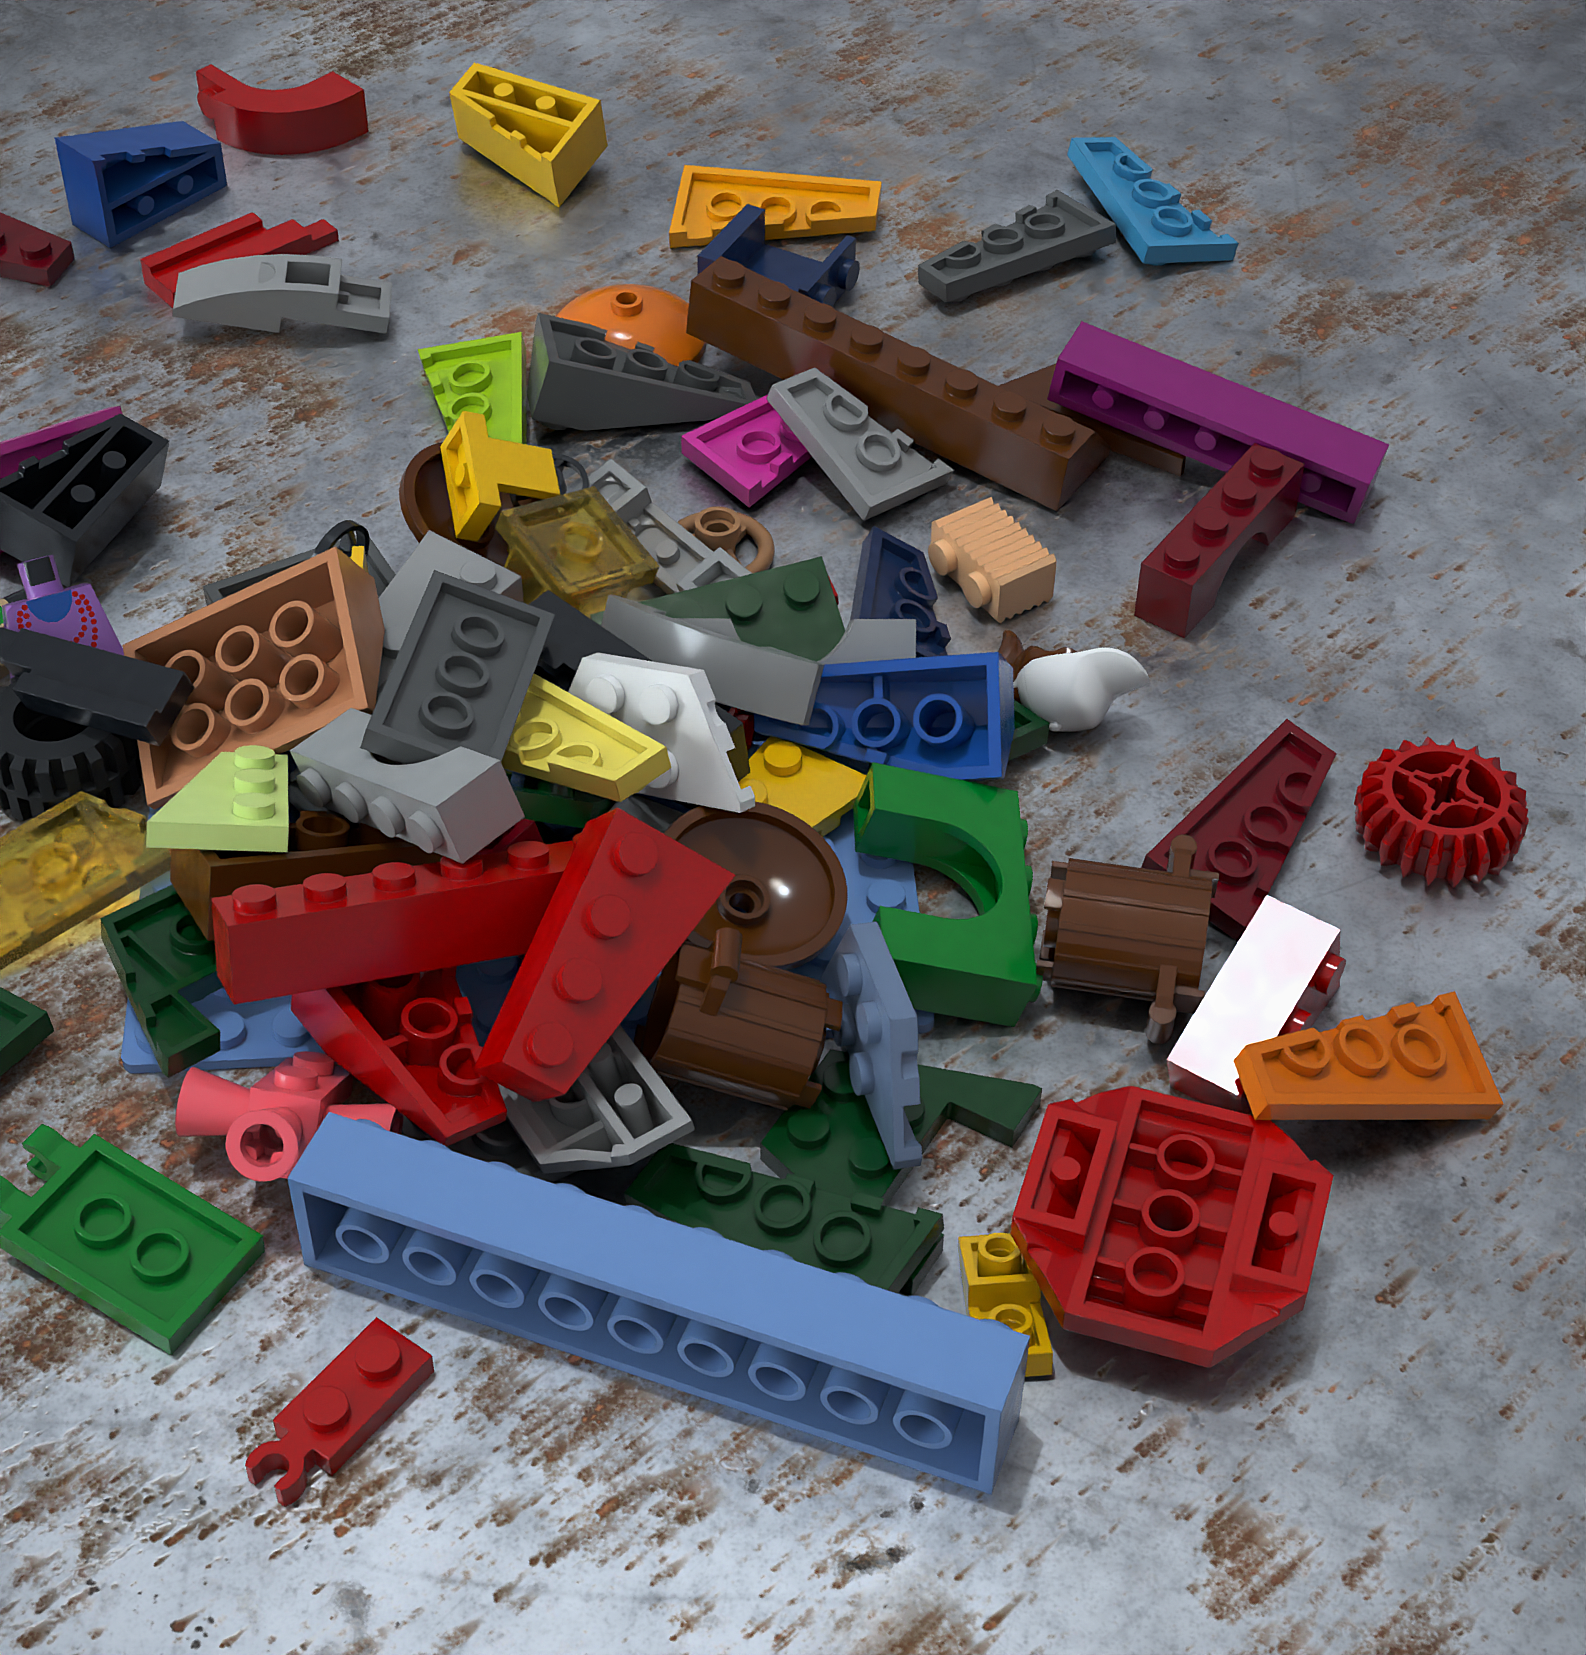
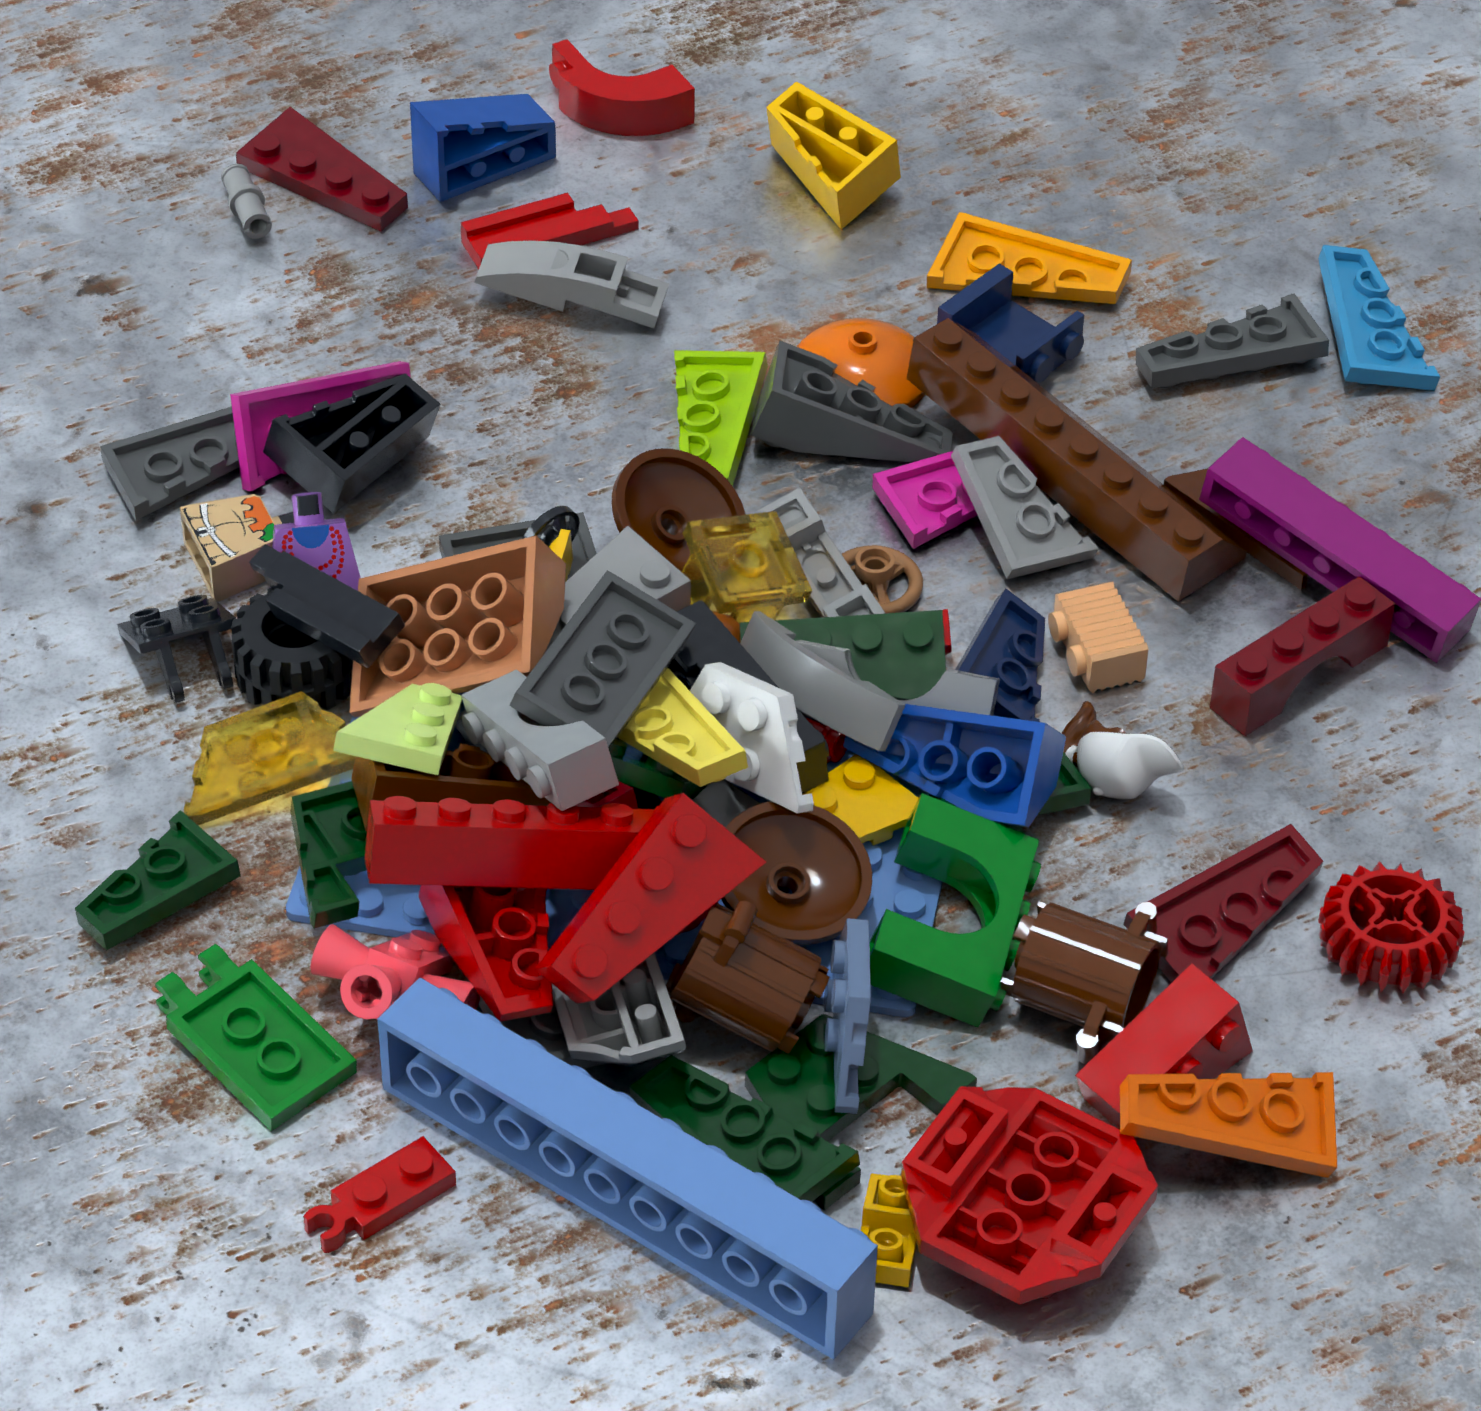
camera: 15 degrees right, 0 degrees up
yellow piece [440,411,591,541] -> none

